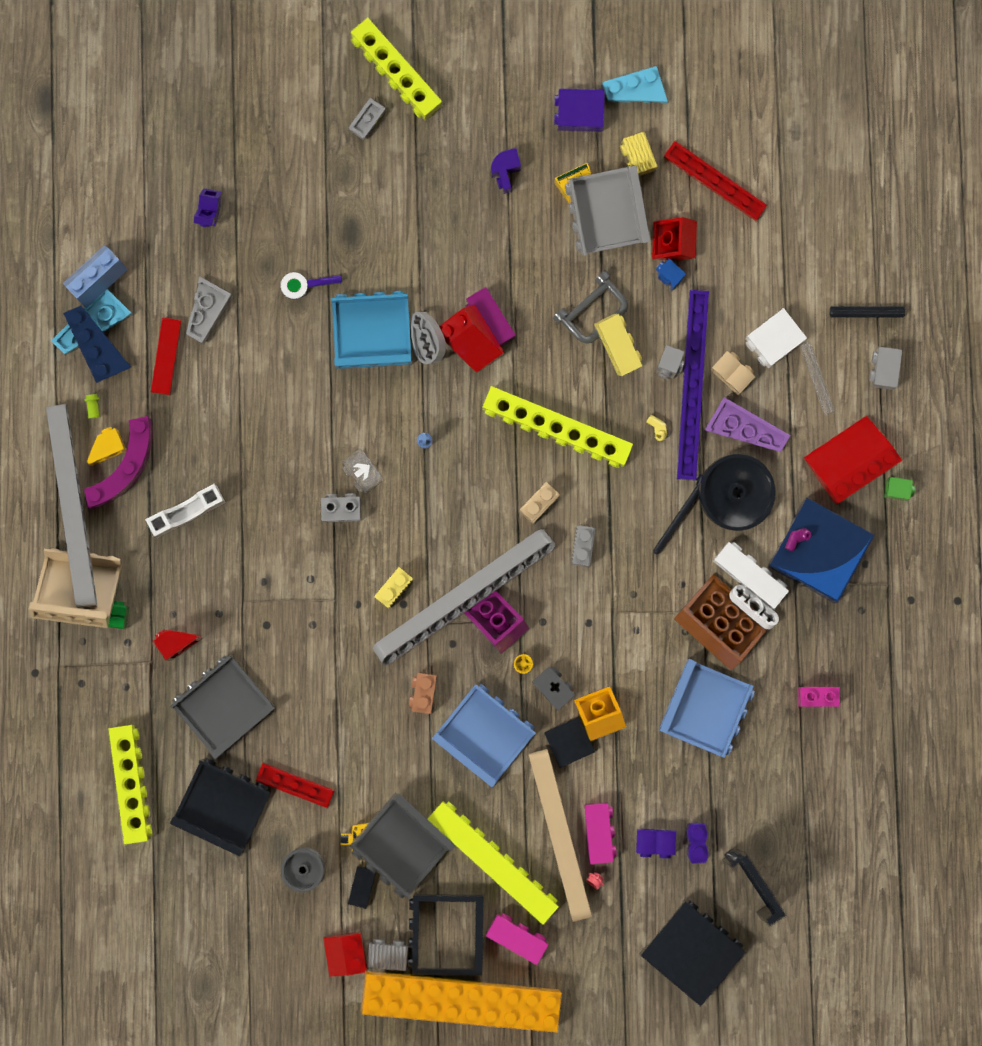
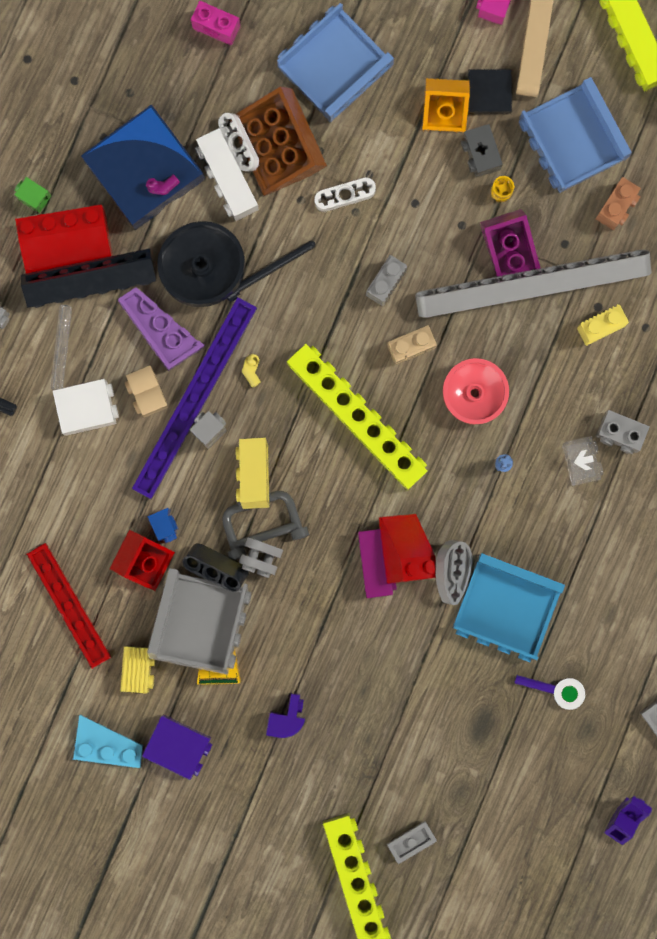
camera: 155 degrees left, 0 degrees up
none -> black brick [21,248,156,308]
none -> black beam [182,543,249,592]
none -> light grey brick [239,538,283,578]
none -> white beam [315,178,376,212]
none -> coral dish [443,358,509,425]

